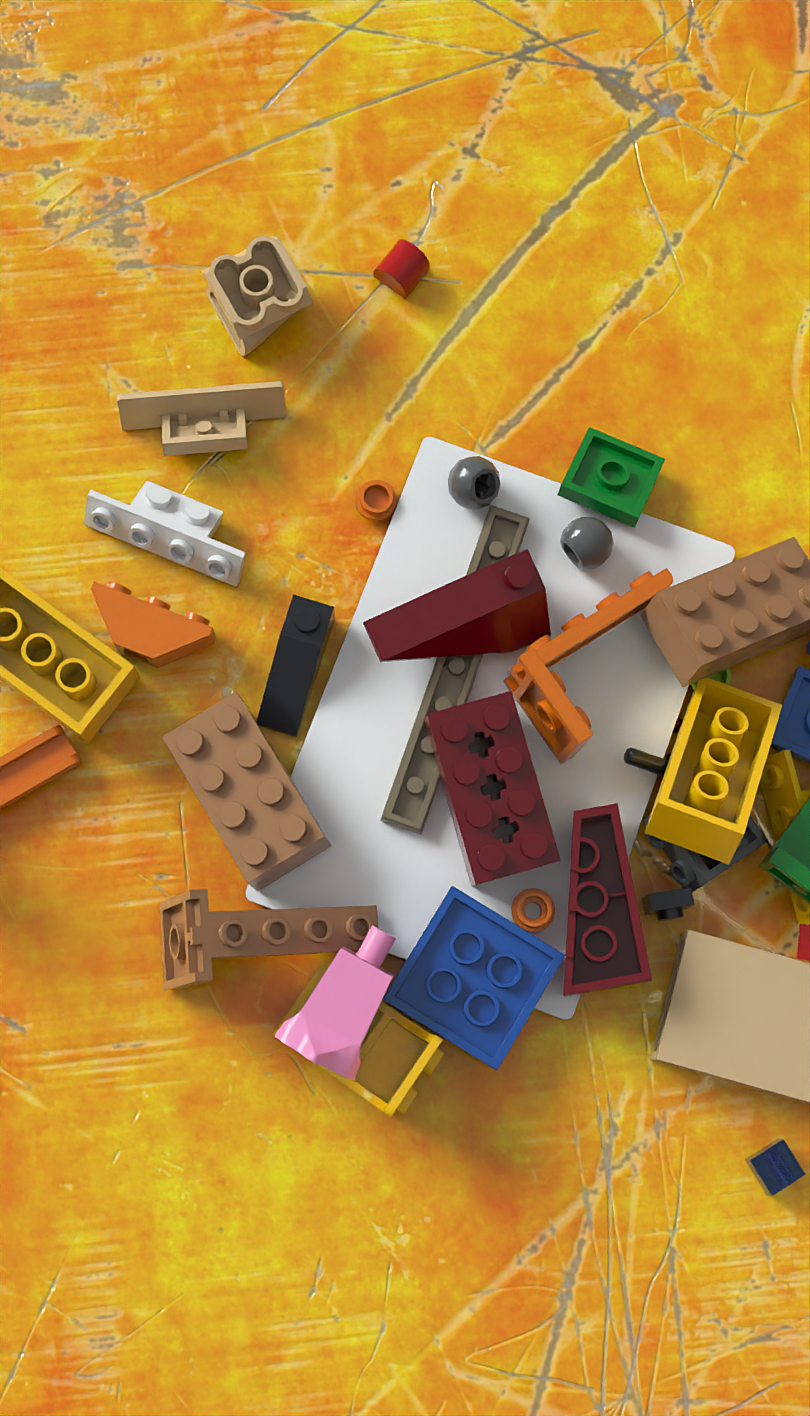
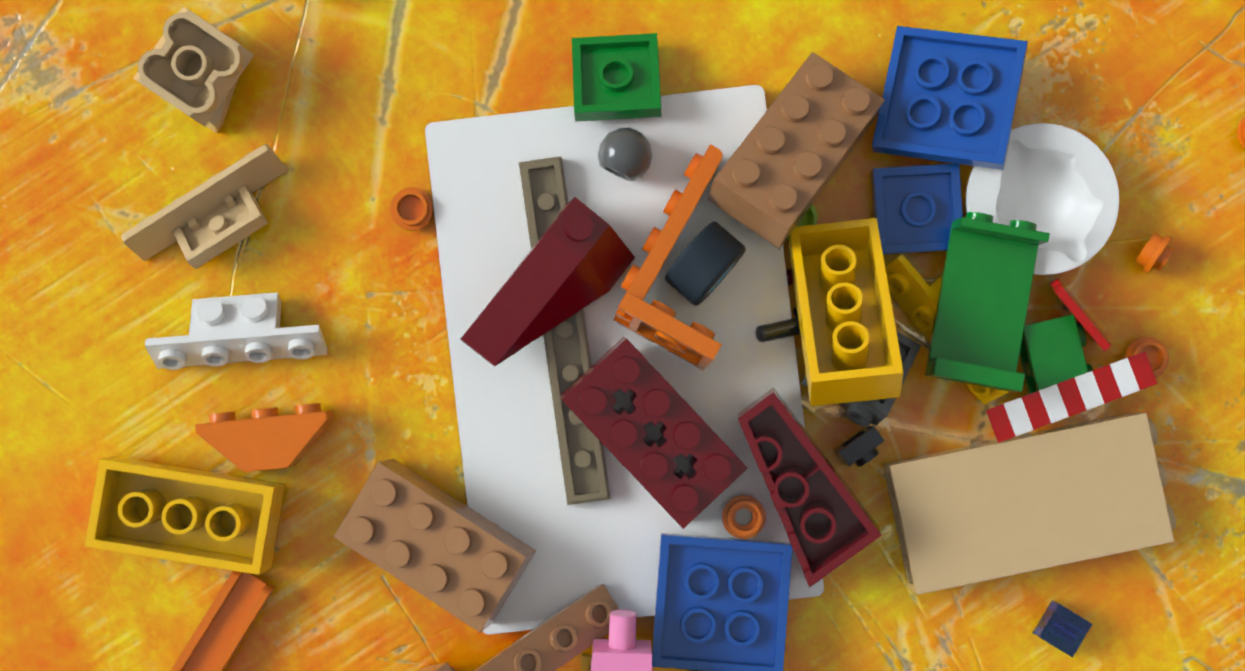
camera: 20 degrees left, 10 degrees up
black slope [257,594,335,737] -> none
dark grey piece [448,456,501,509] -> none
none -> black wheel [665,221,746,306]

